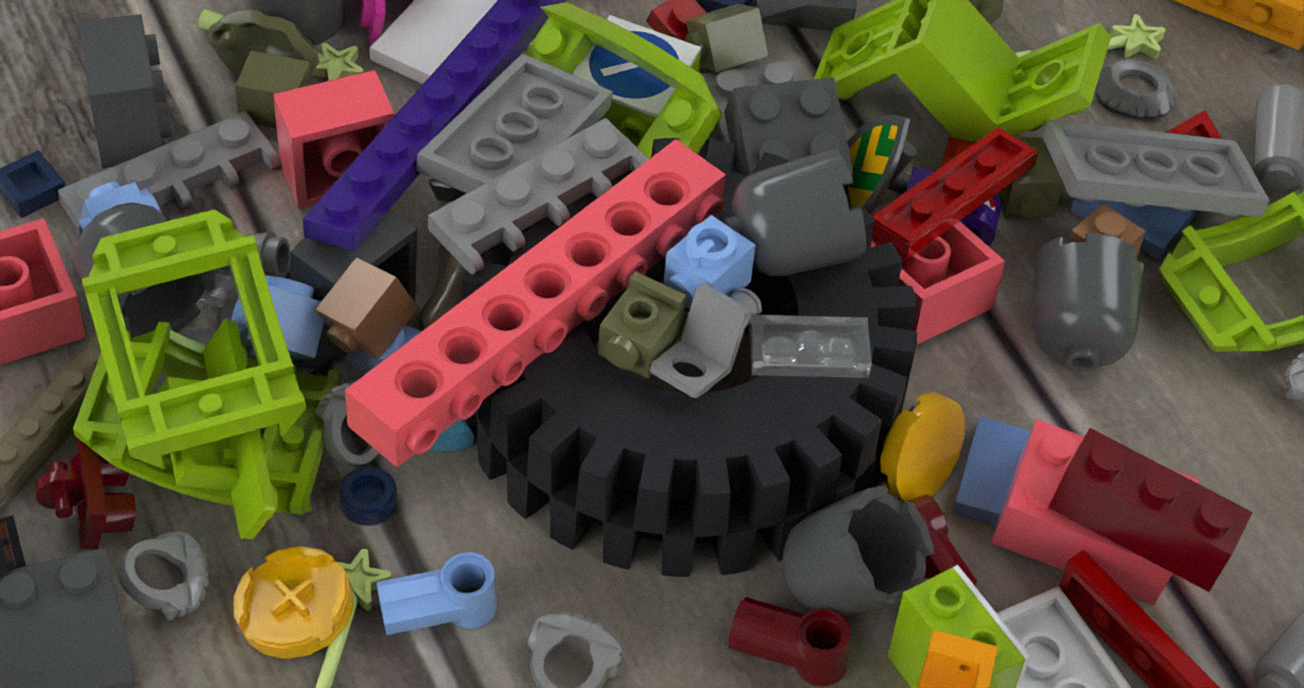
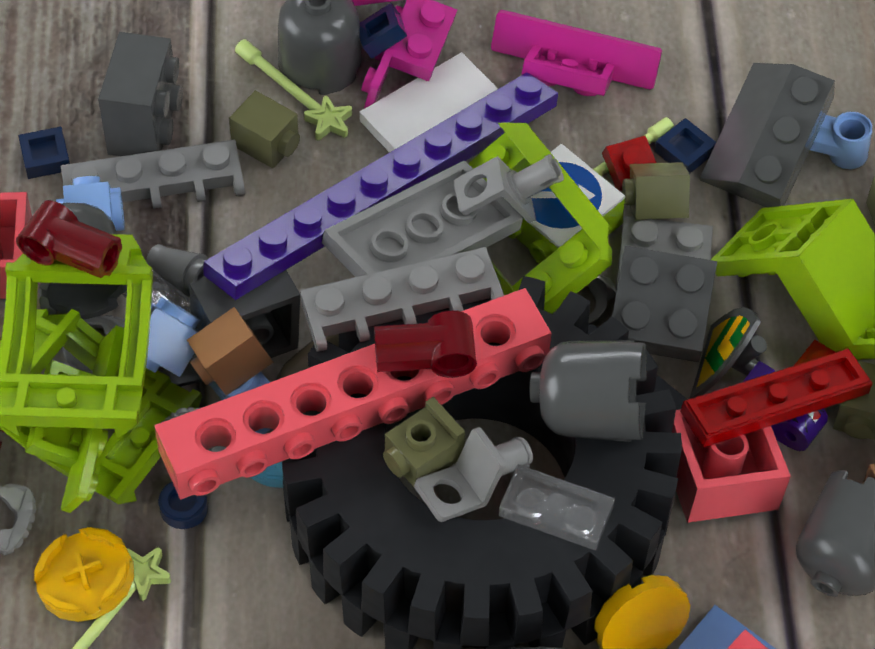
camera: 25 degrees right, 5 degrees up
olive arm [207,10,320,75] -> none
coral brick [273,70,395,210] -> none
light blue piece [376,552,497,635] -> none
light blue brick [664,215,756,309] -> none
none -> dark red piece [16,200,122,278]
none -> dark red piece [374,311,477,378]
none -> light grey bracket [454,154,564,223]

